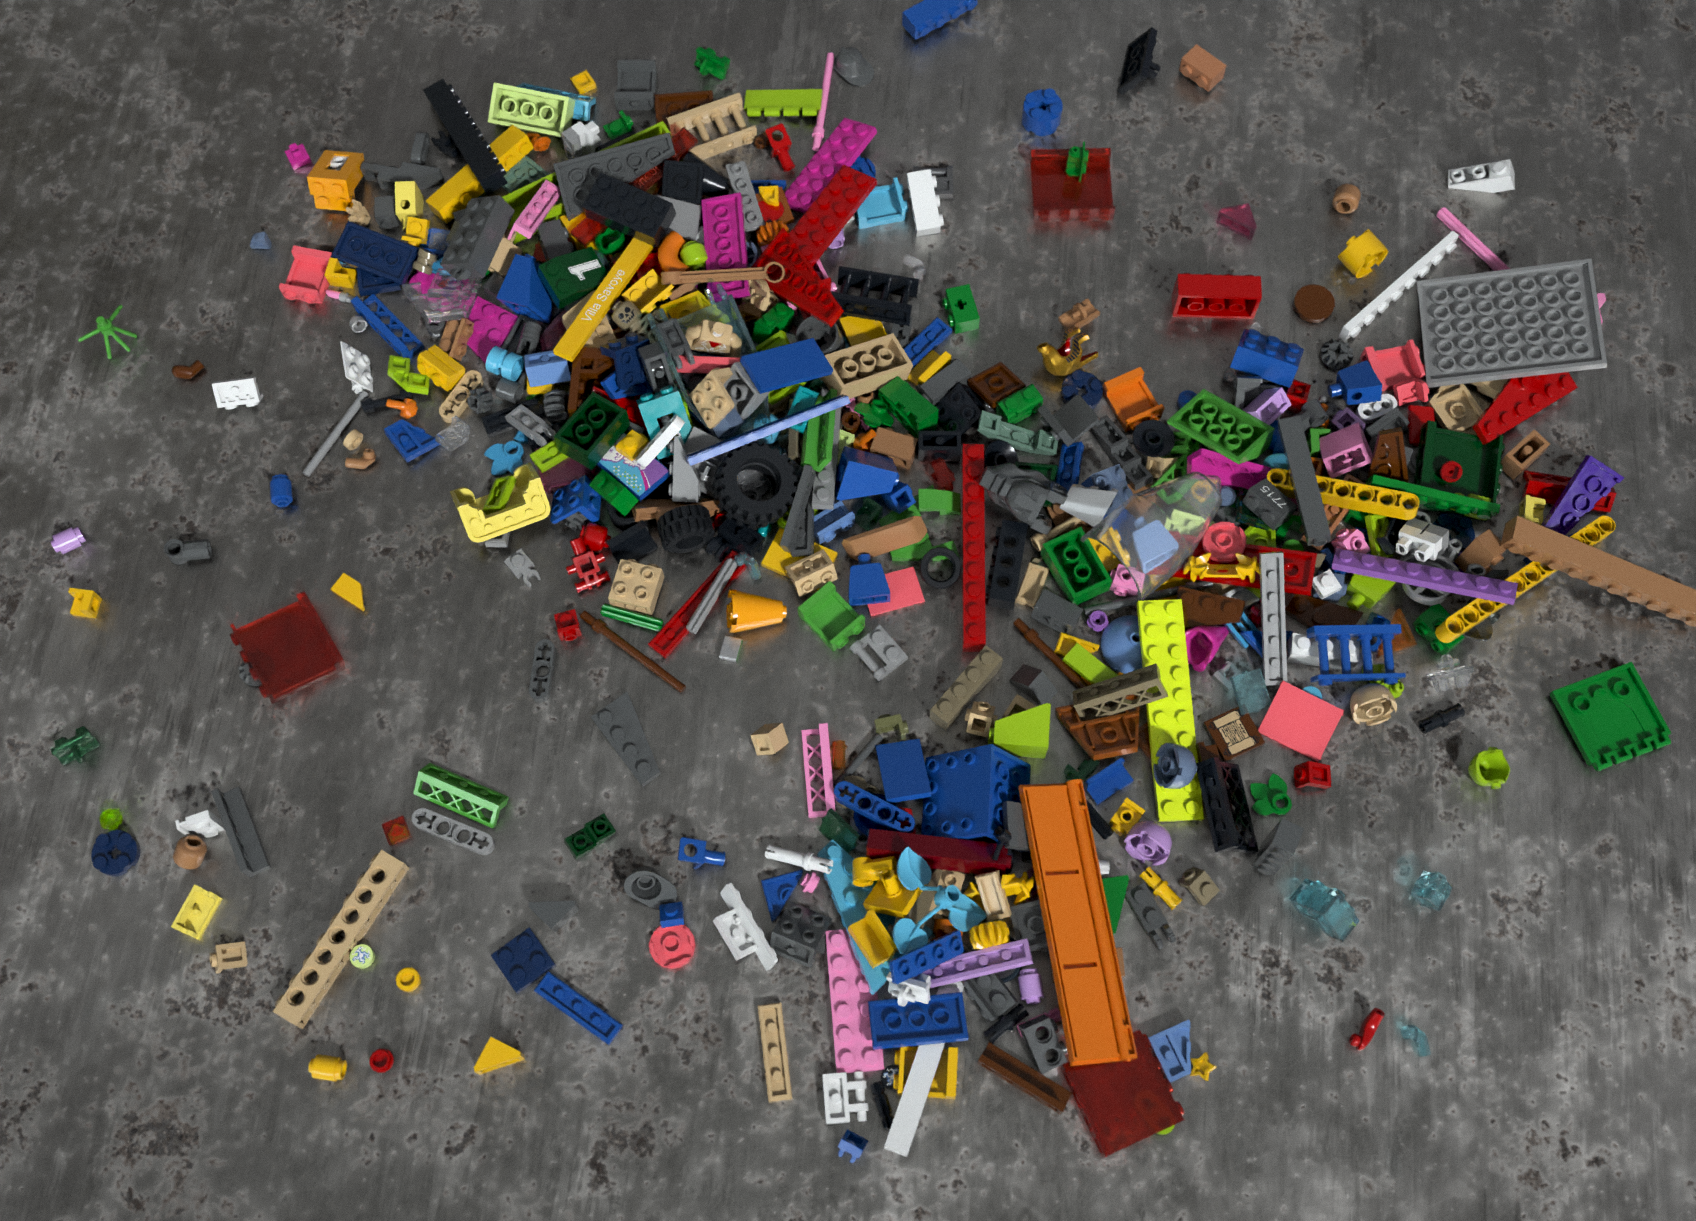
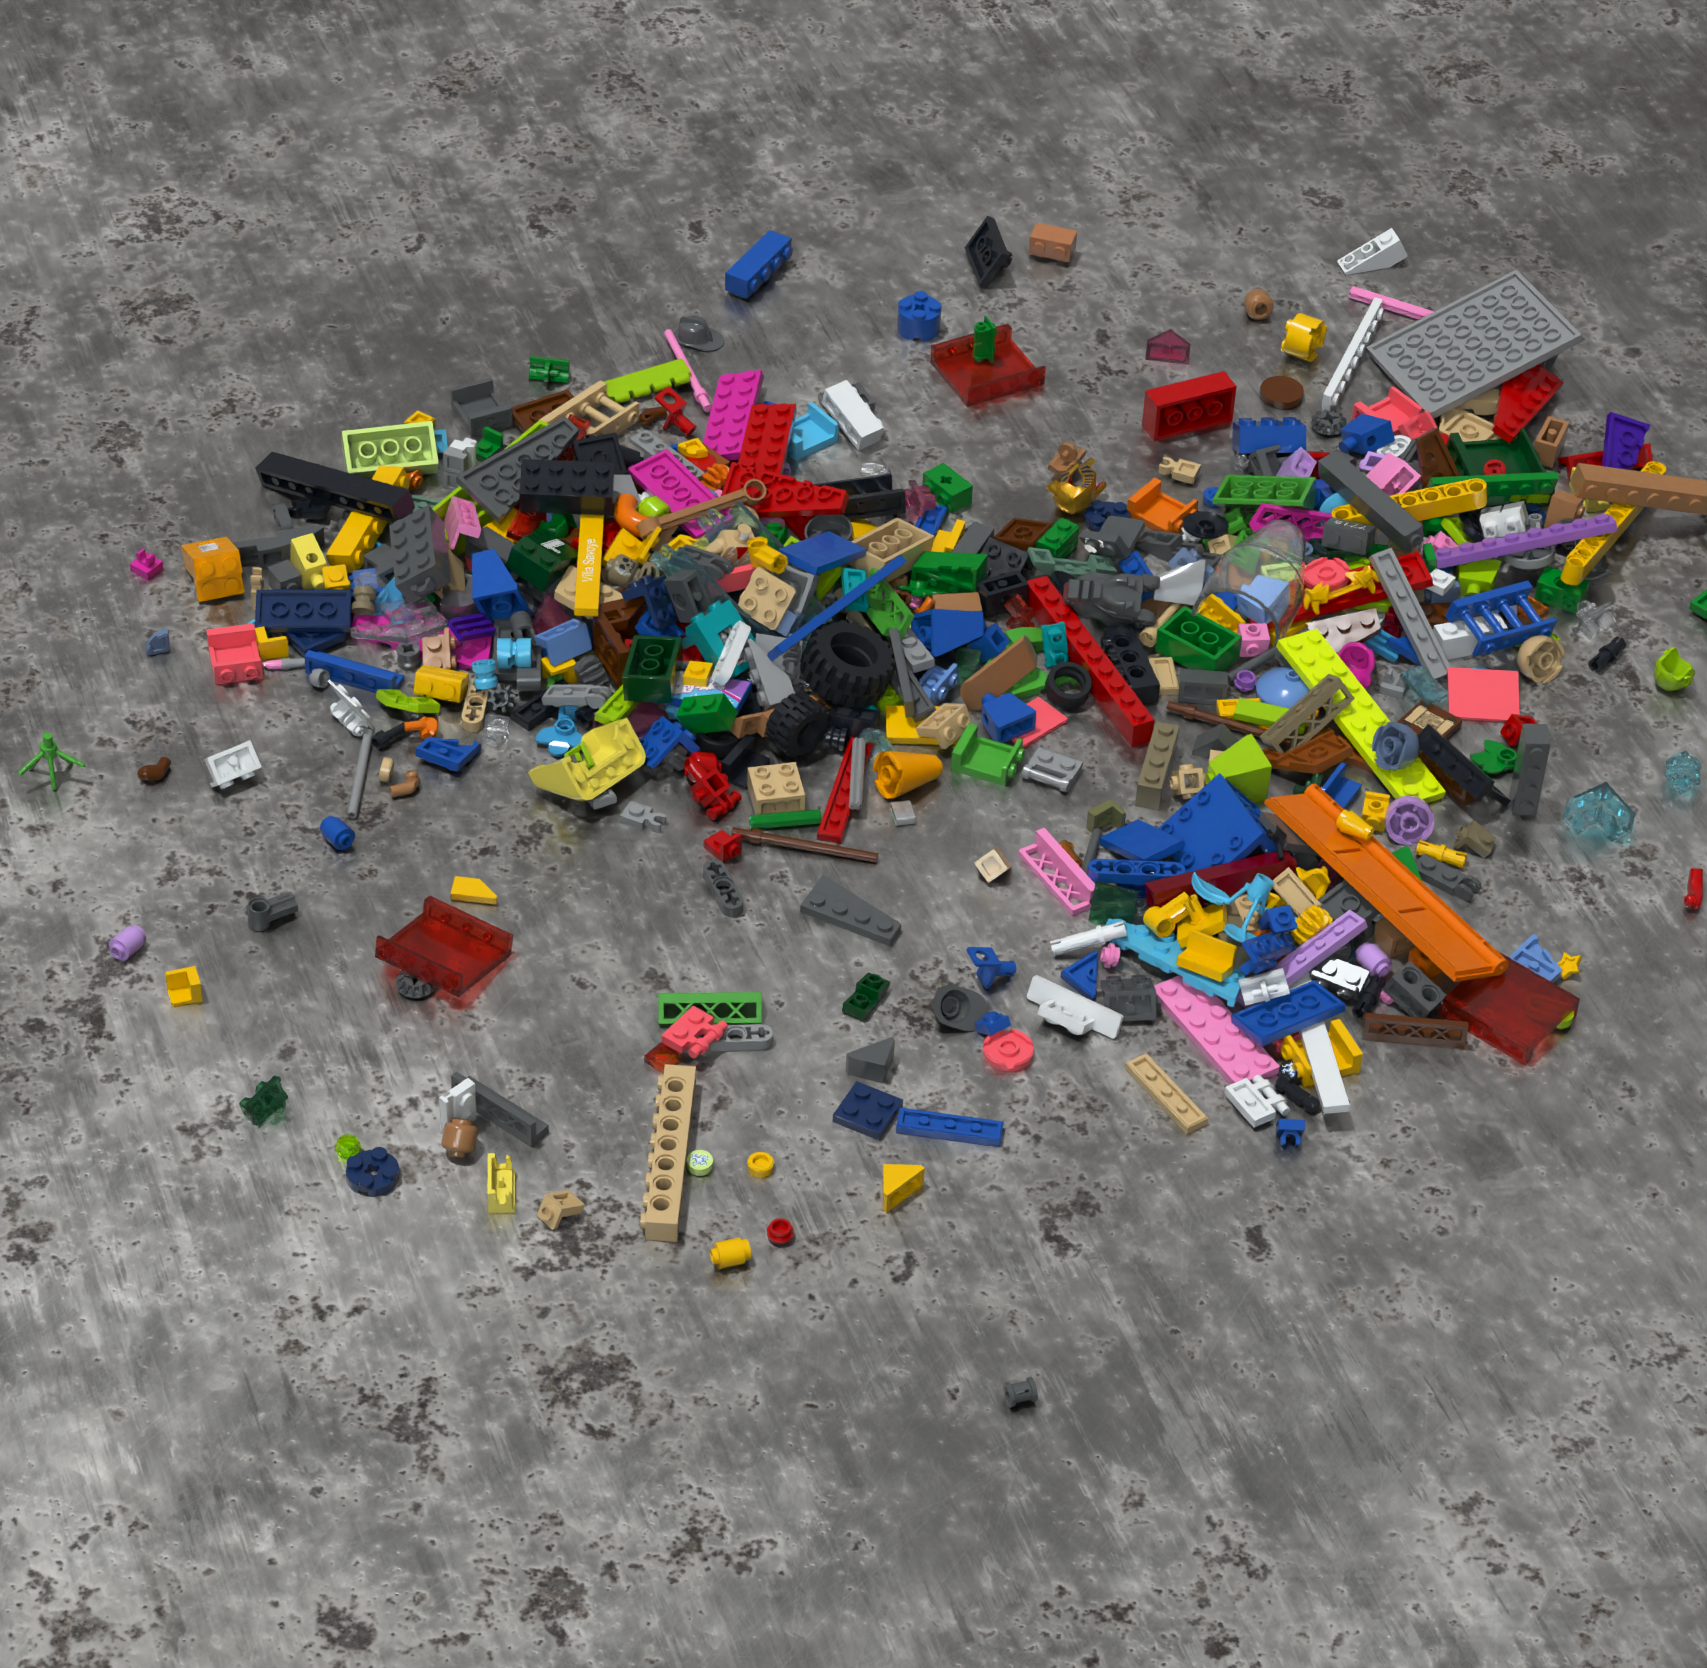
camera: 30 degrees left, 25 degrees down
none -> dark purple tile [447,613,497,642]
none -> medium azure wheel [472,659,498,689]
none -> coral plate [661,1006,728,1059]
none -> yellow piece [747,537,788,574]
none -> clear pink hips [904,480,936,517]
none -> teal hips [1040,622,1069,667]
none -> tan plate [1158,457,1201,484]
none -> blue bracket [1258,905,1297,934]
none -> yellow cone [1336,809,1374,841]
none -> green tile [1423,543,1437,573]

